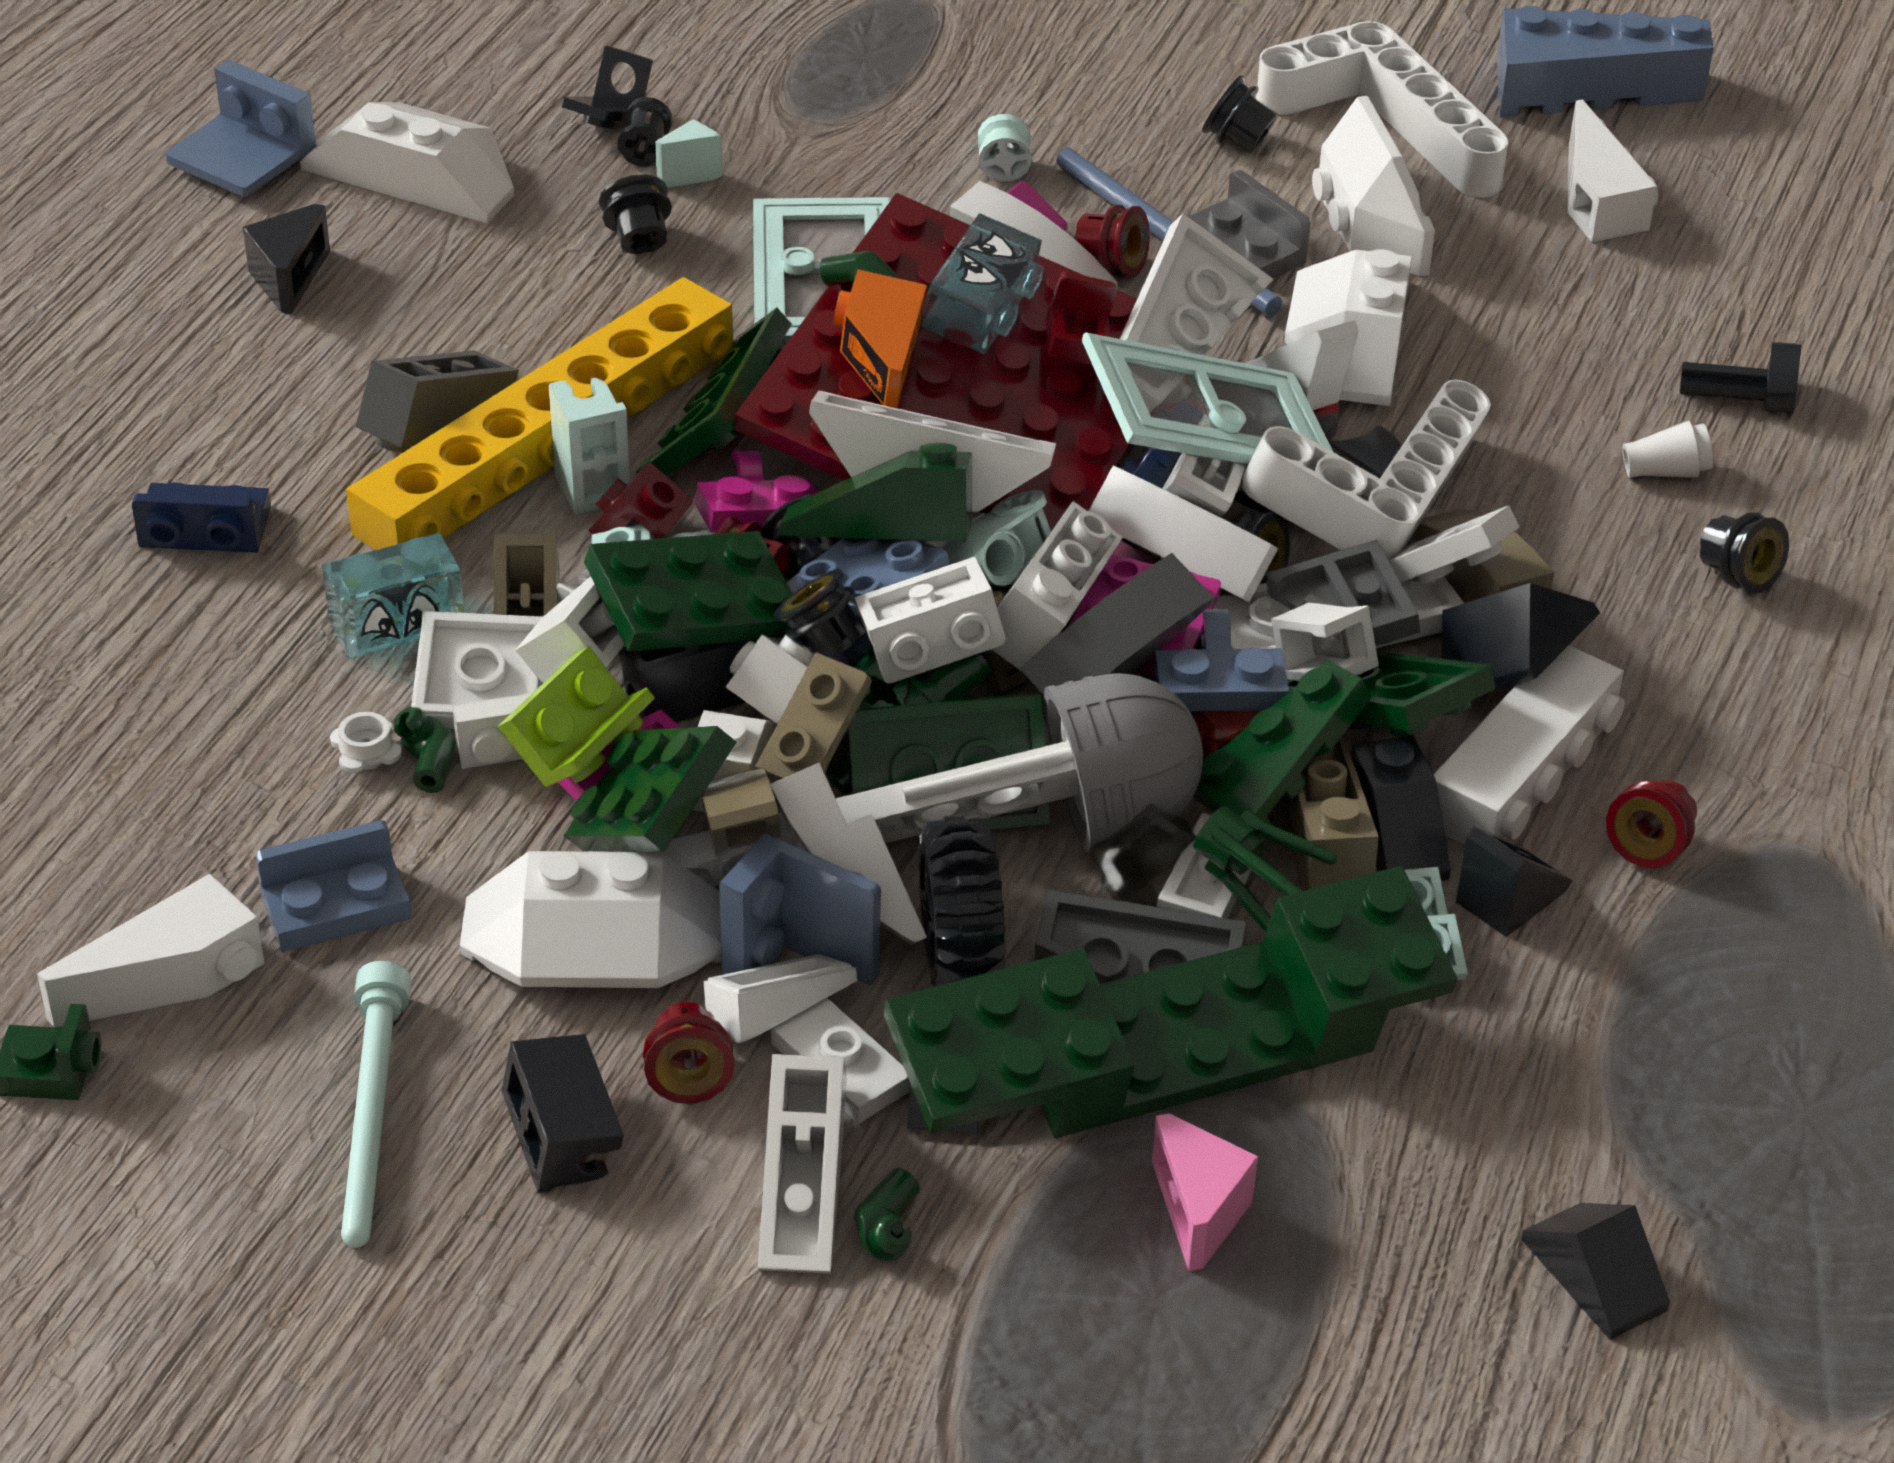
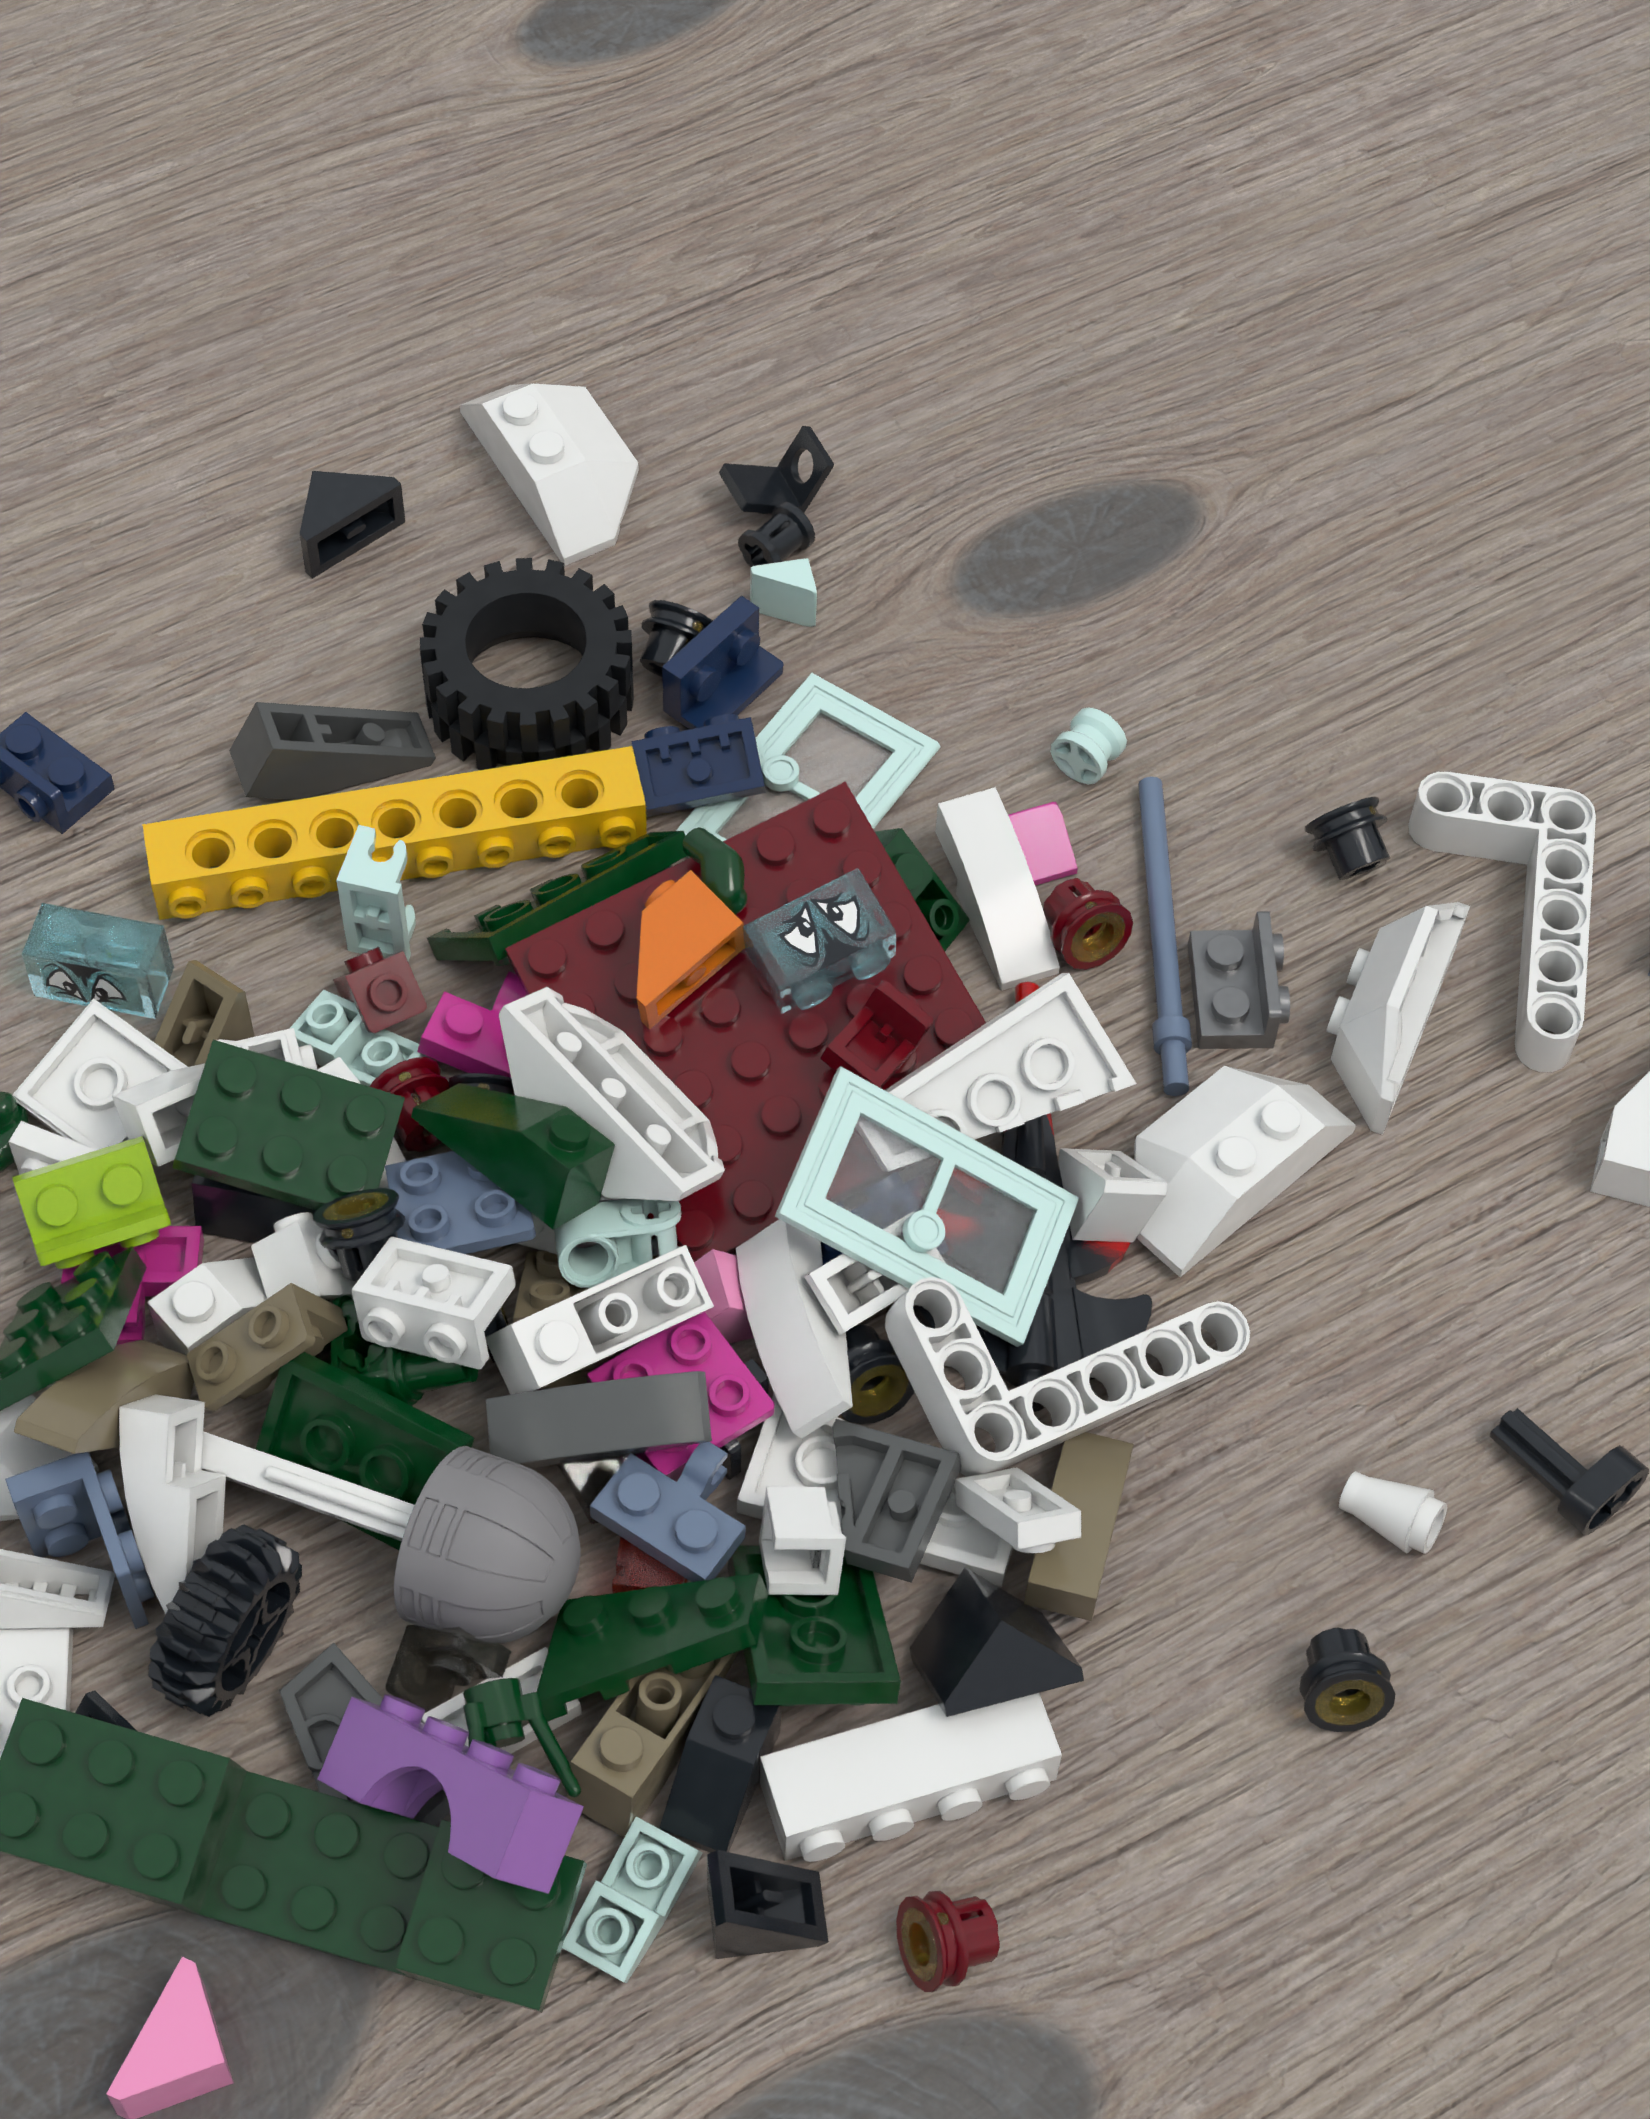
camera: 35 degrees right, 15 degrees up
sand blue bracket [165,60,316,197] -> none
none -> medium lavender arch [317,1694,584,1894]
none -> black tyre [420,558,634,770]
none -> dark blue bracket [631,714,766,817]
none -> dark blue bracket [662,595,784,729]

